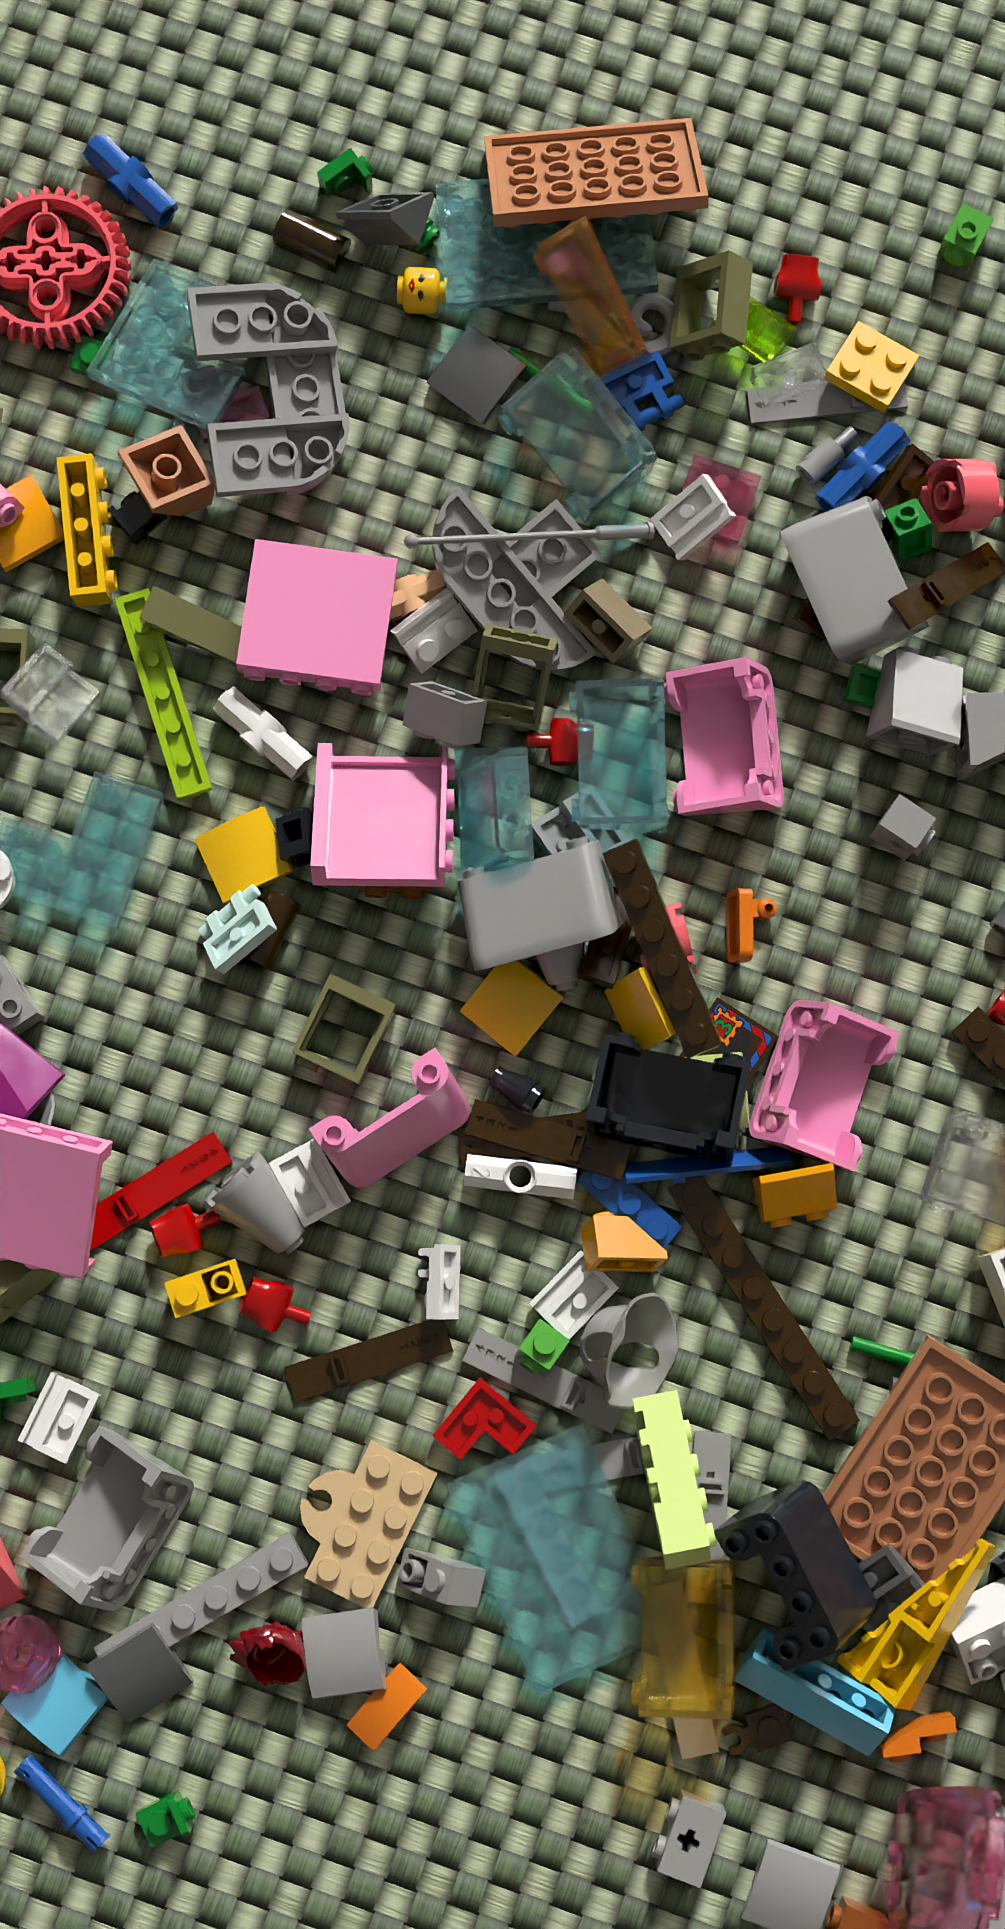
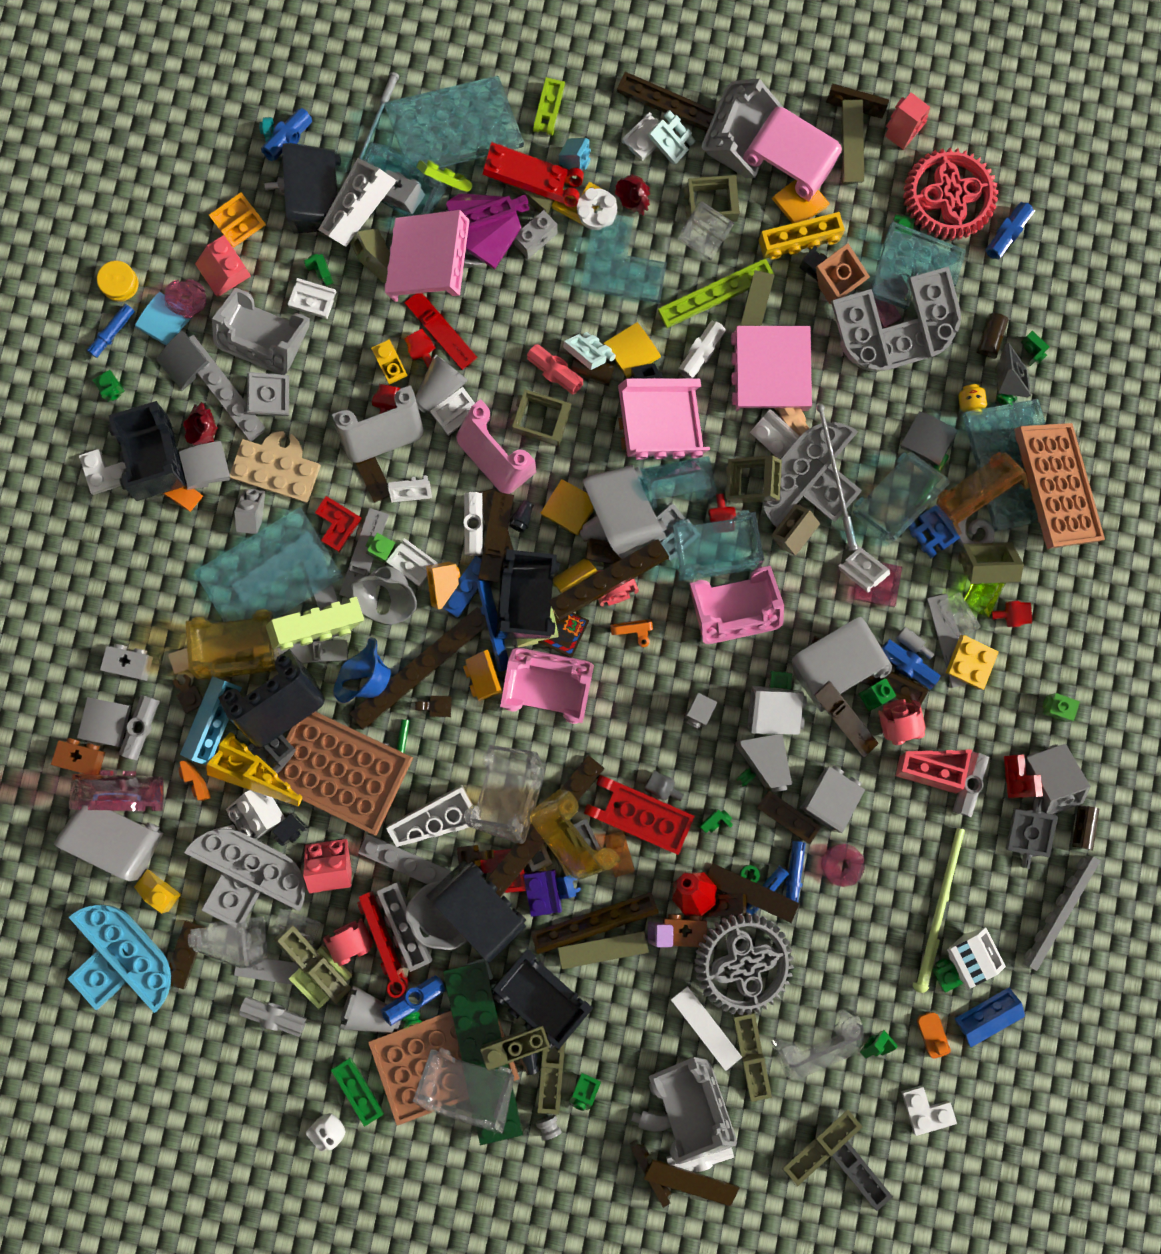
camera: 75 degrees right, 0 degrees up
light grey brick [402,681,487,750] -> none
none -> white plate [79,449,126,495]
none -> black windscreen [108,401,186,501]
none -> light grey piece [118,695,160,760]
none -> light grey plate [247,372,289,417]
none -> light grey windscreen [332,385,424,463]
none -> blue piece [333,637,391,703]
none -> dark brown plate [415,696,452,718]
none -> coral piece [527,344,584,395]

